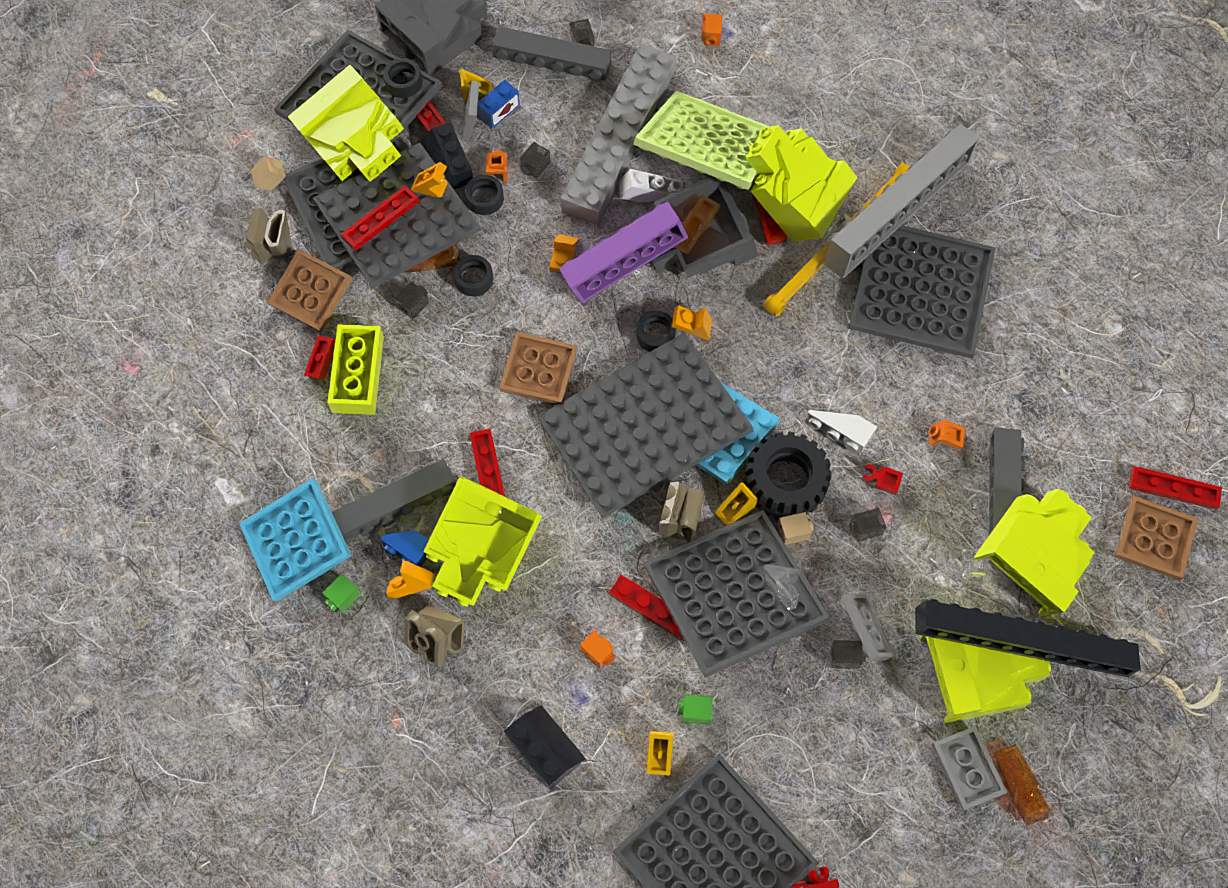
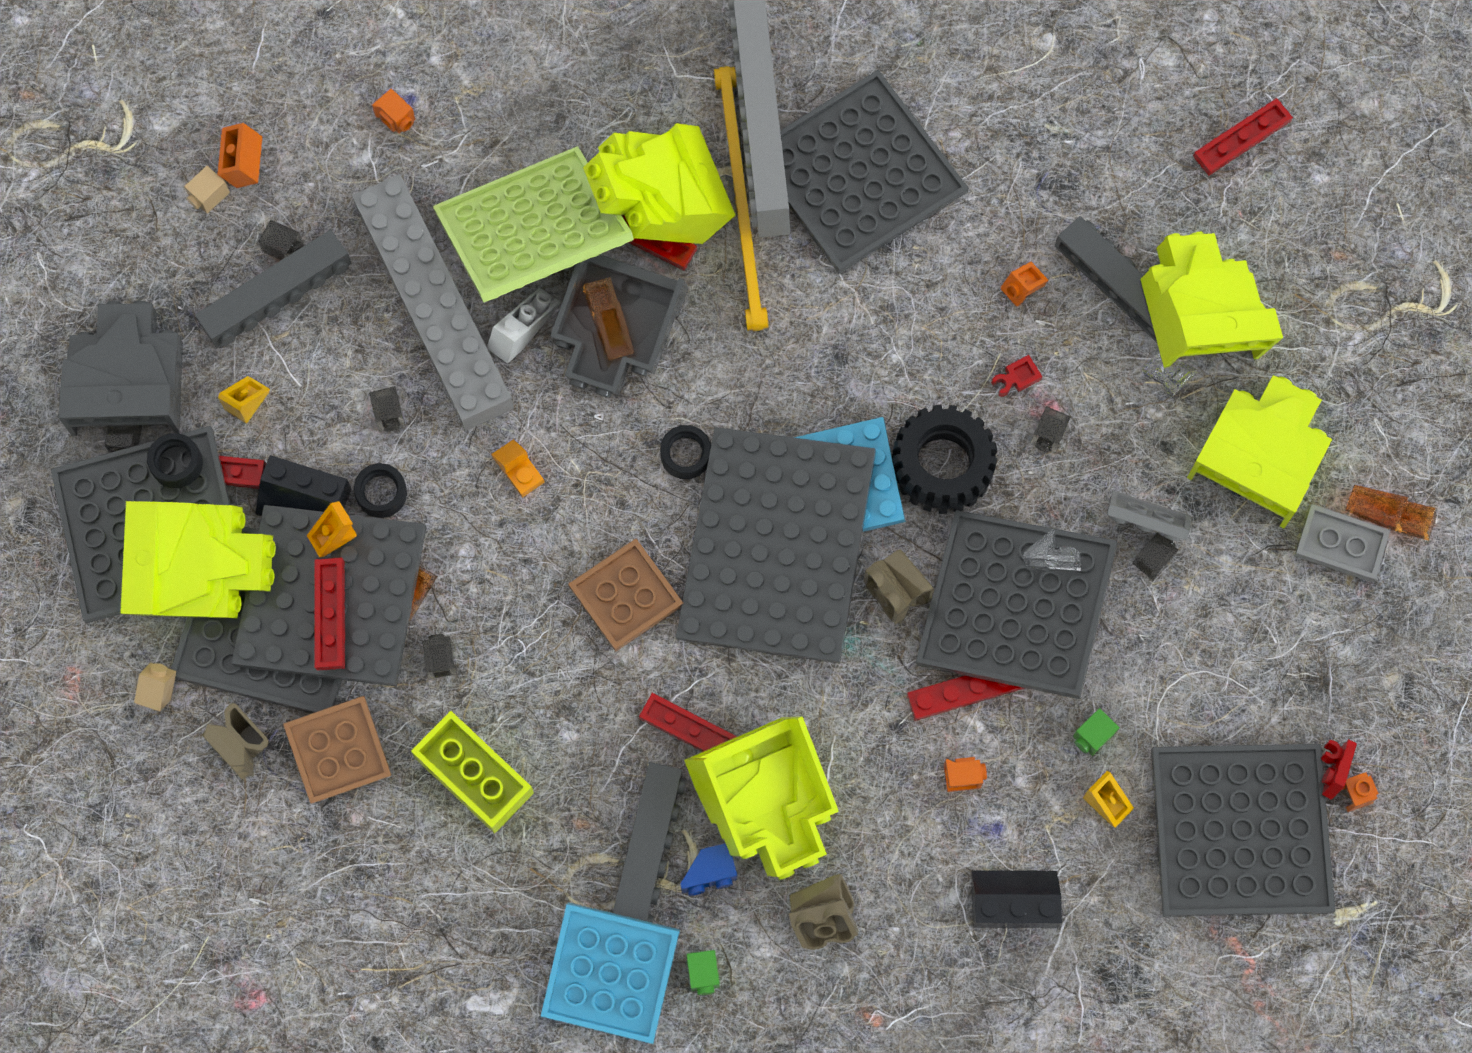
camera: 50 degrees left, 5 degrees up
red plate [304,336,336,381] -> none
light orange slope [386,561,435,600] -> none
black tyre [453,255,494,297] -> none
light grey tile [463,81,479,138] -> none
blue brick [477,80,520,129] -> none
orange window [486,150,508,183] -> none
medium lavender brick [559,201,688,303] -> none
light orange slope [672,305,712,340] -> none
yellow slope [715,482,757,526] -> none
tan brick [777,512,814,545] -> none
white slope [805,410,877,455] -> none
black brick [915,599,1141,678] -> none
medium nougat plate [1114,496,1198,581] -> none

